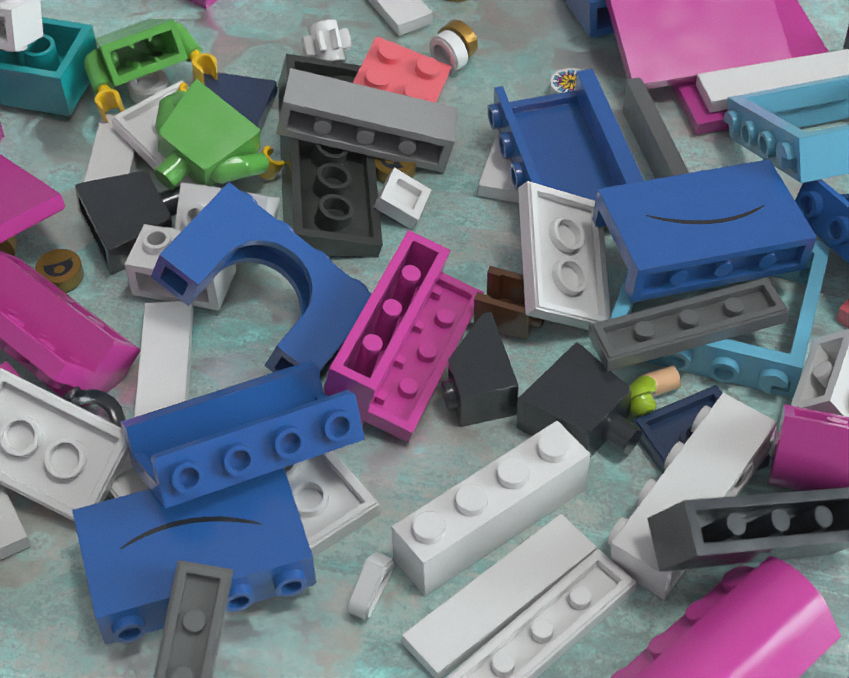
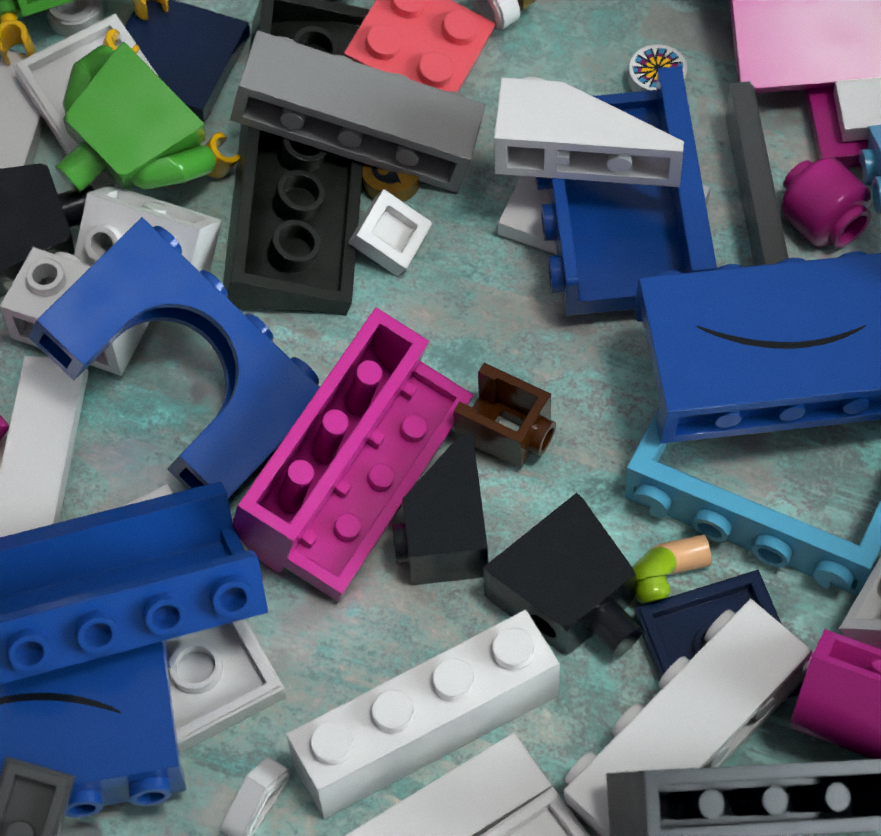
camera: 10 degrees right, 10 degrees up
white tile [518,181,611,330] -> none
dark grey tile [588,277,789,372] -> none
none -> white slope [494,77,684,187]
none -> dark pink head [781,157,872,248]

